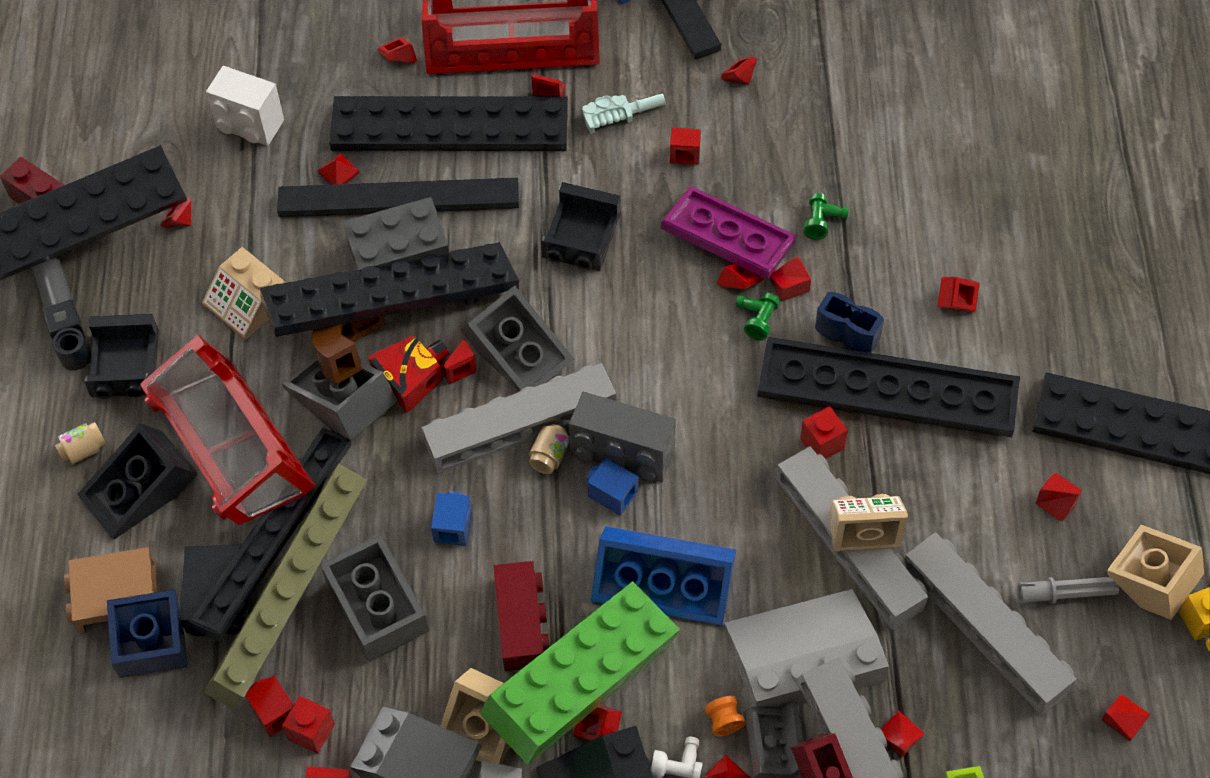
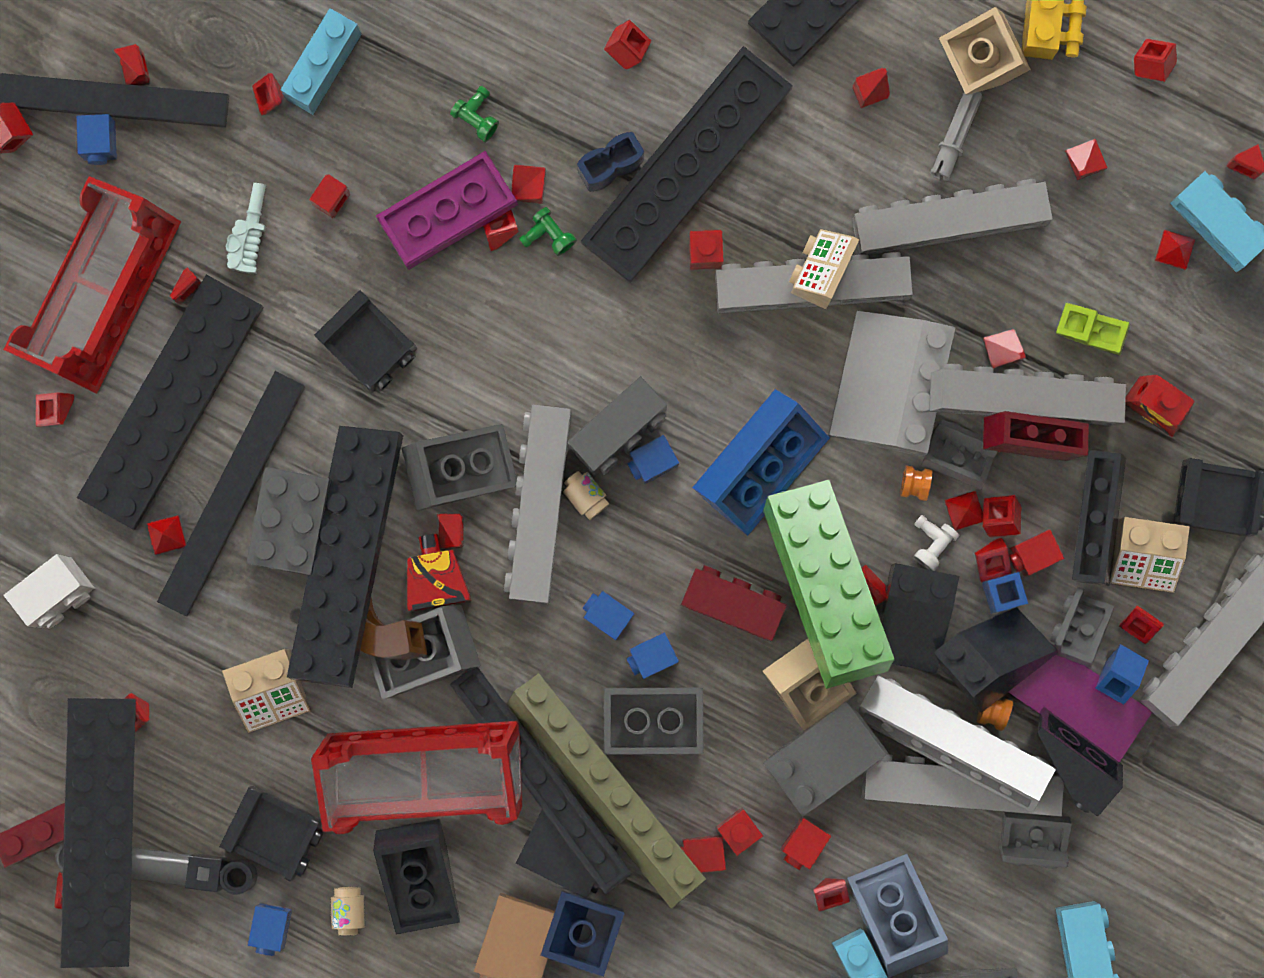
camera: 65 degrees left, 25 degrees up
none -> blue brick [248,903,292,956]
none -> medium azure brick [280,8,362,115]
none -> blue brick [626,632,679,679]

